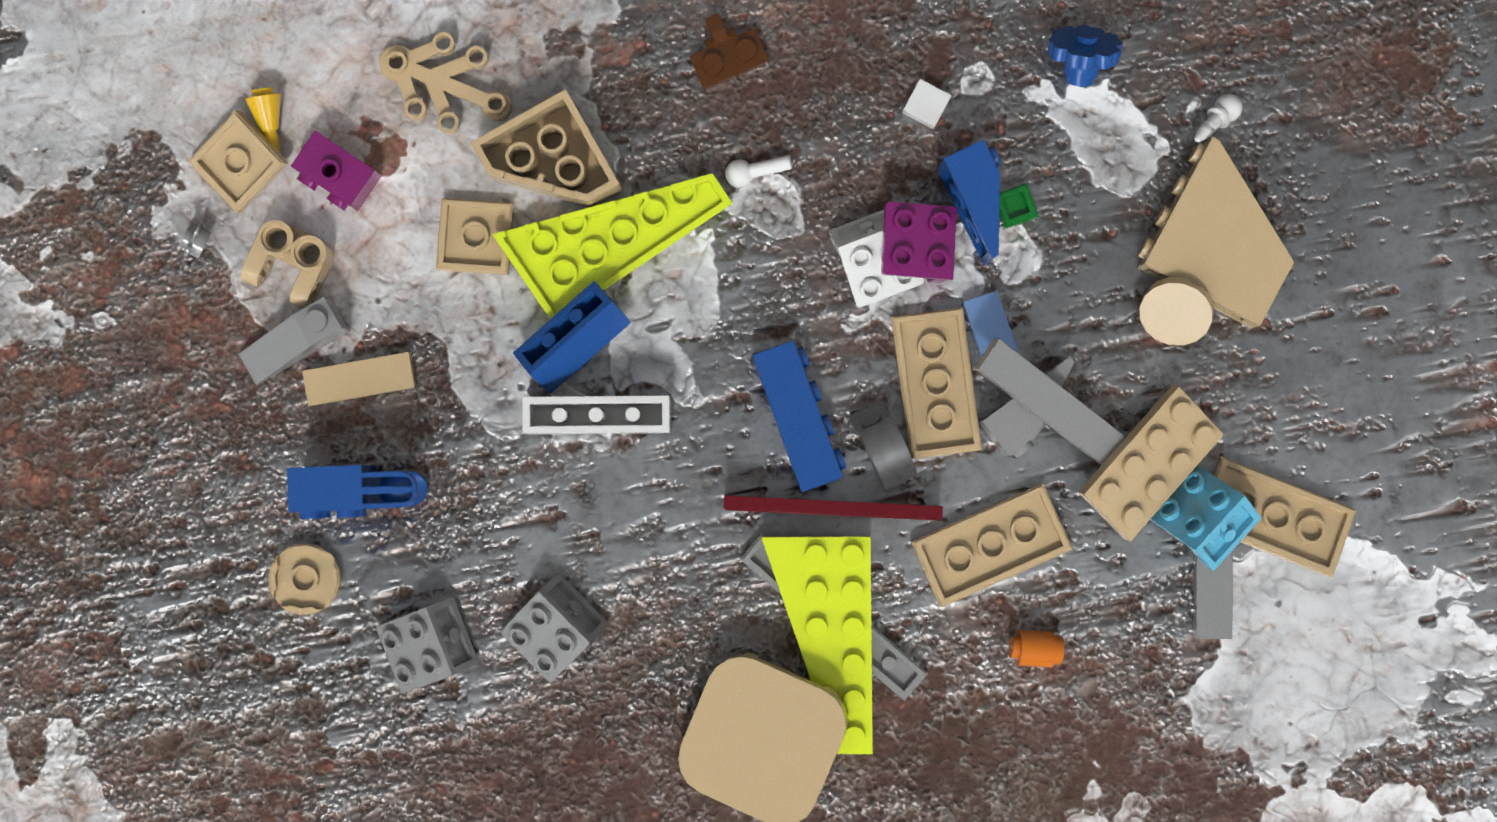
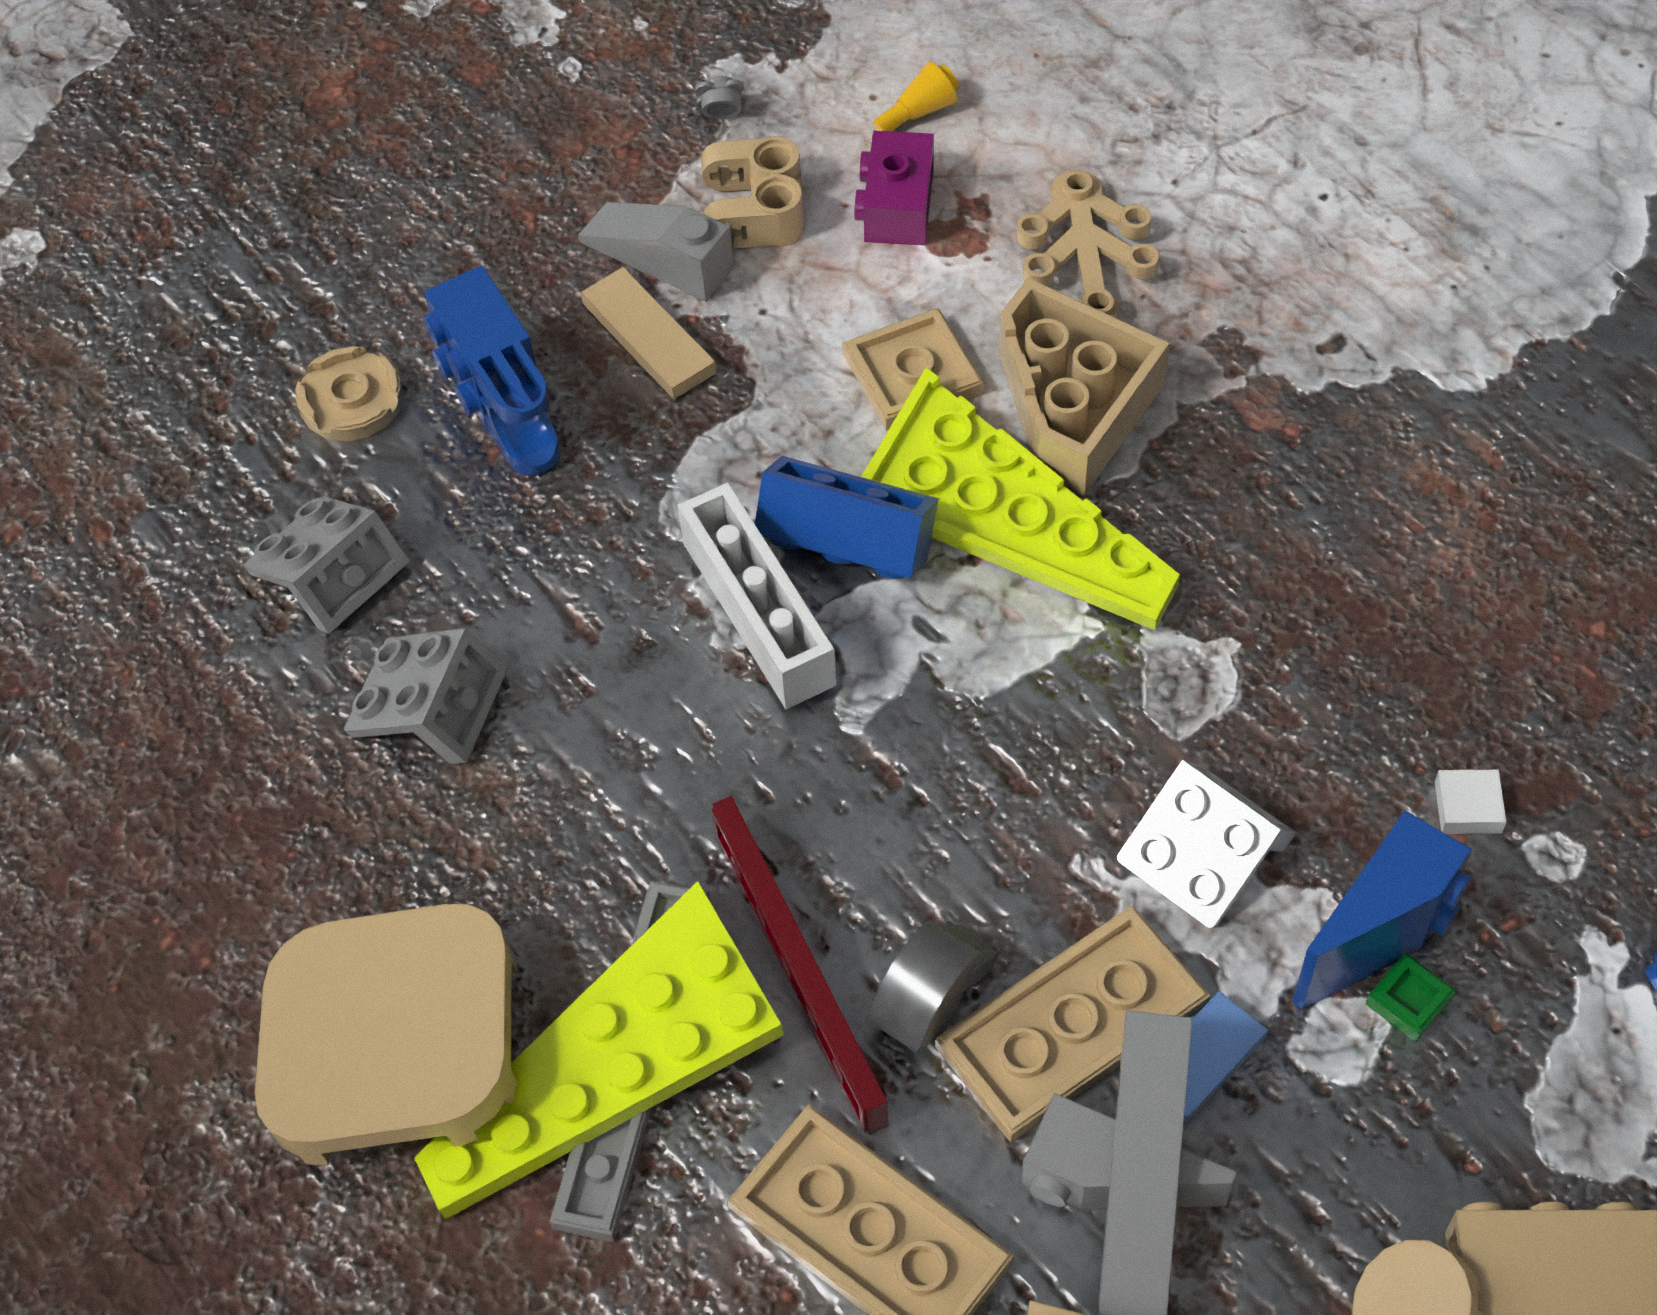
camera: 65 degrees right, 30 degrees down
tan tile [188,110,289,213] -> none
reddish brown hinge [689,13,769,91] -> none
white bar [725,155,793,188] -> none
blue brick [753,340,846,492] -> none
magenta bracket [881,202,957,283] -> none

